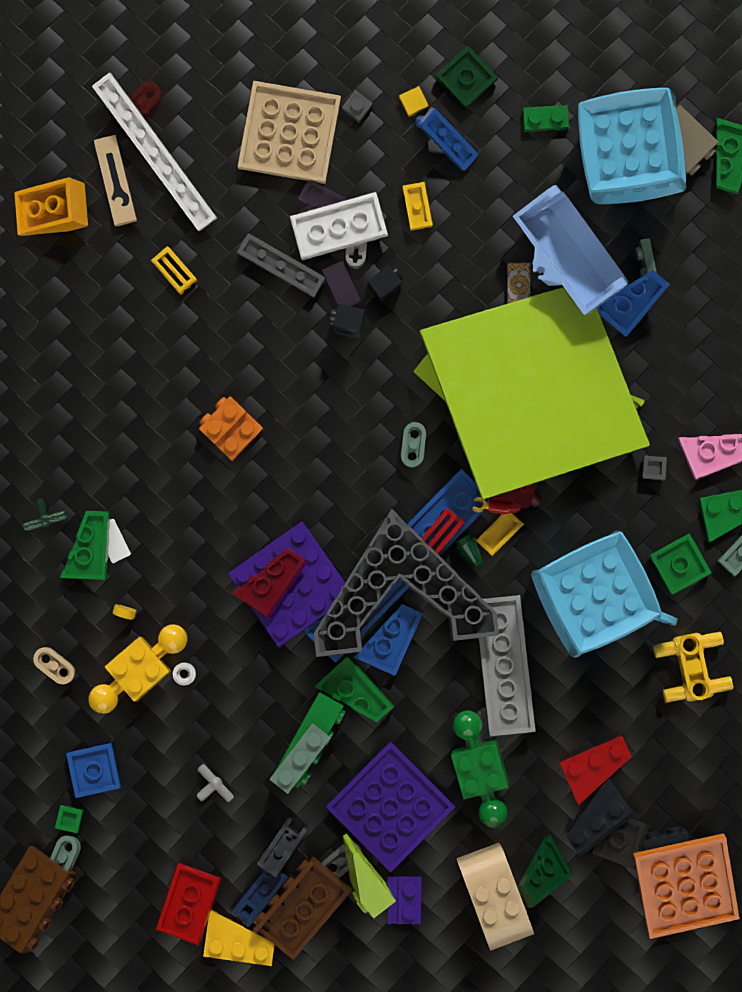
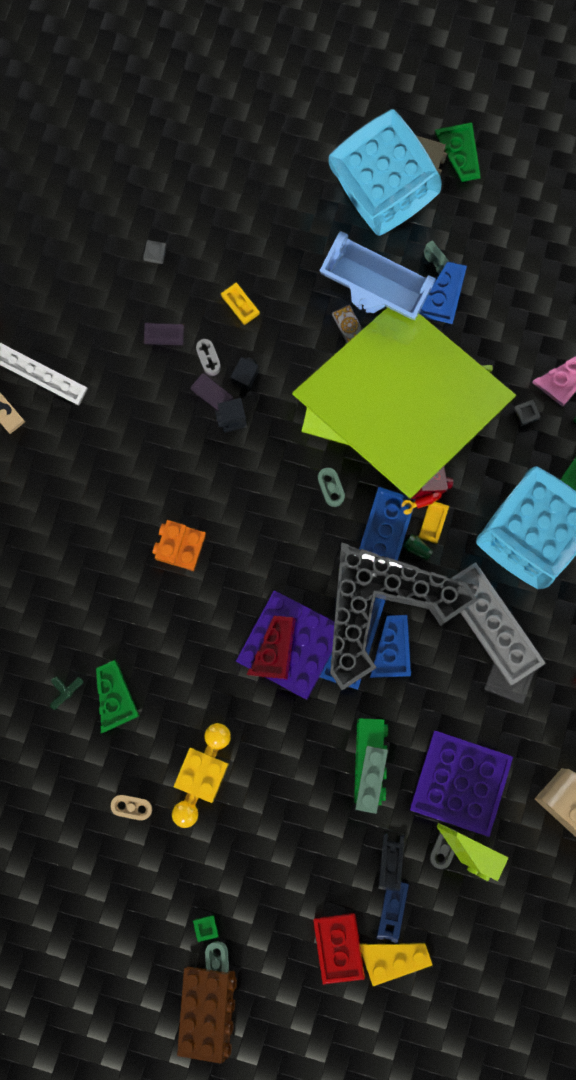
camera: 25 degrees left, 5 degrees down
blue plate [66,743,121,798] -> none
white sticker [108,519,131,563] -> none
yellow tile [112,604,136,620] -> none
yellow tile [151,246,197,295] -> none
white plate [173,663,196,685] -> none
light grey piece [197,764,234,802] -> none
dark grey plate [237,233,325,298] -> none
tan plate [238,81,341,184] -> none
reddish brown bracket [253,856,352,960] -> none
white tile [290,192,388,260] -> none
green wing [315,656,394,722] -> none
dark purple plate [388,876,421,924] -> none
yellow tile [399,86,429,117] -> none
blue piece [415,108,479,171] -> none
red tile [422,508,464,554] -> none
dark green plate [435,46,498,109] -> none
green brick [451,711,509,828] -> none
green plate [523,105,569,132] -> none

